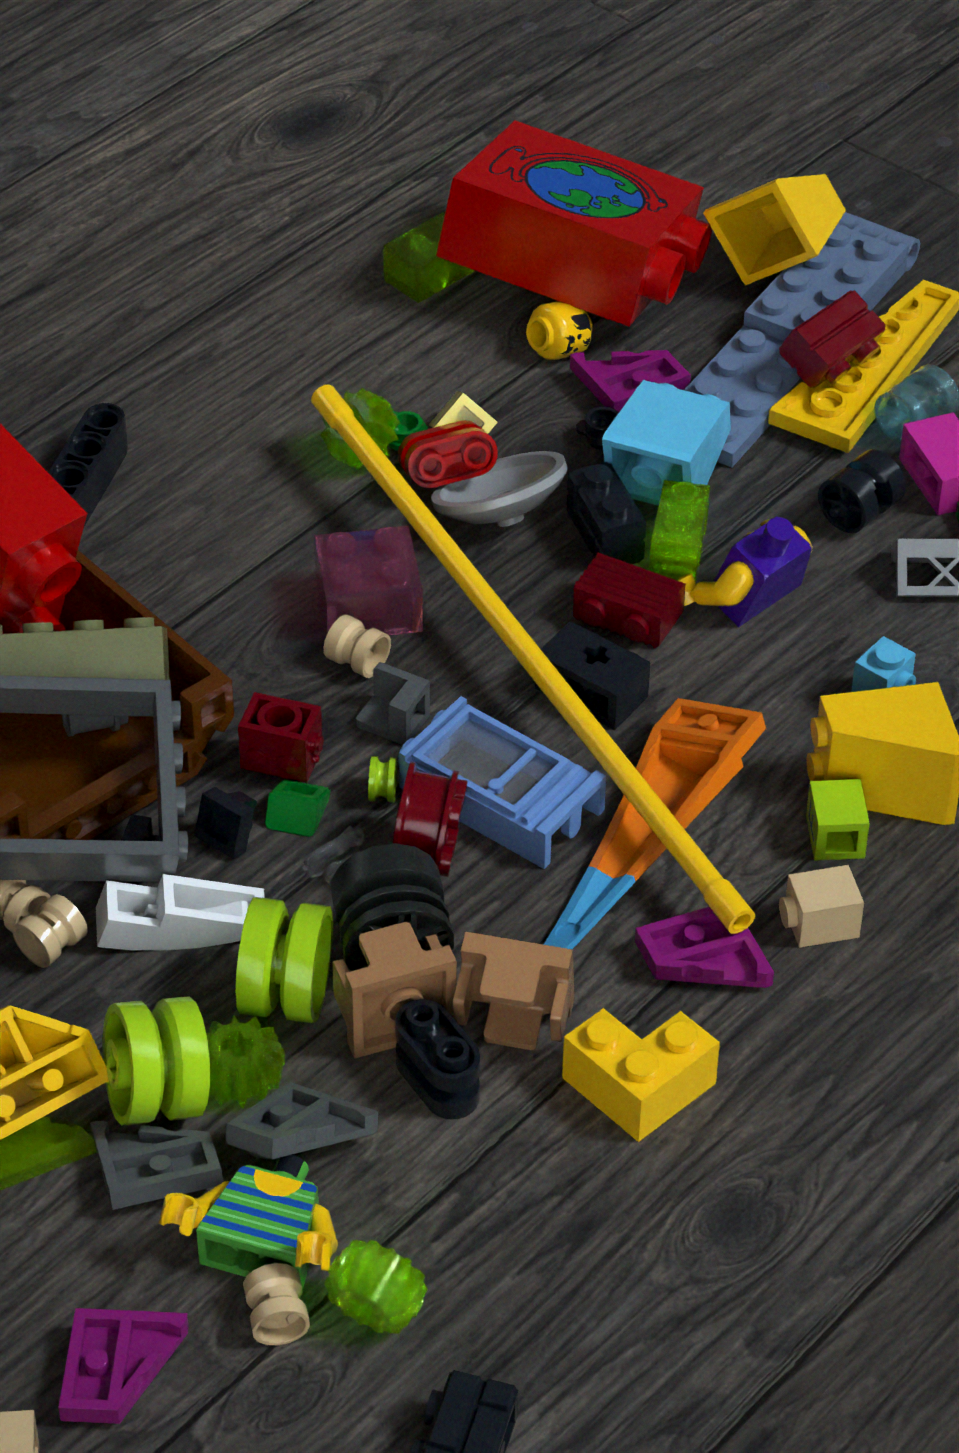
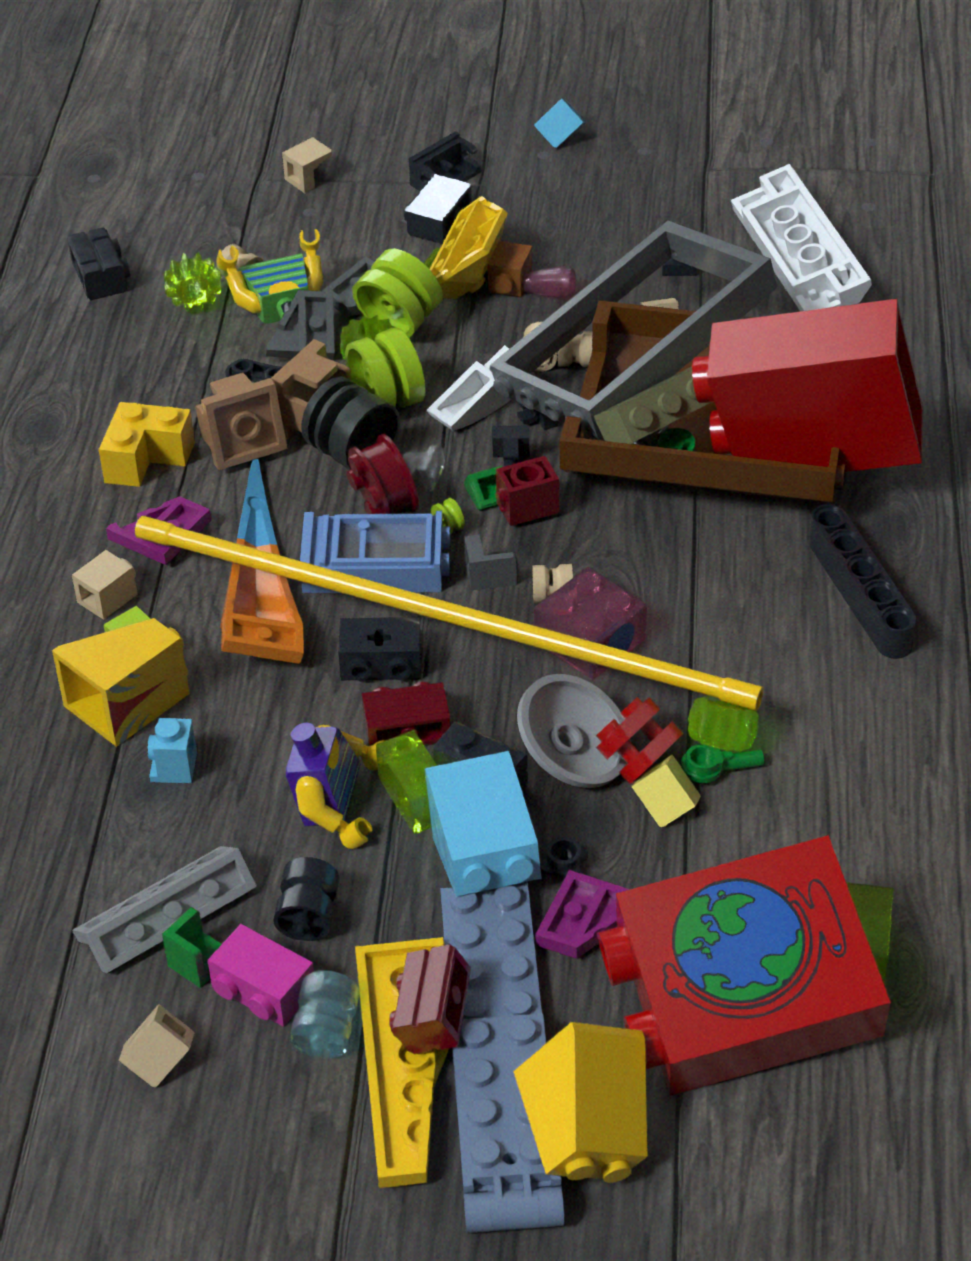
camera: 145 degrees right, 0 degrees up
magenta wing [58,1308,189,1424] -> none

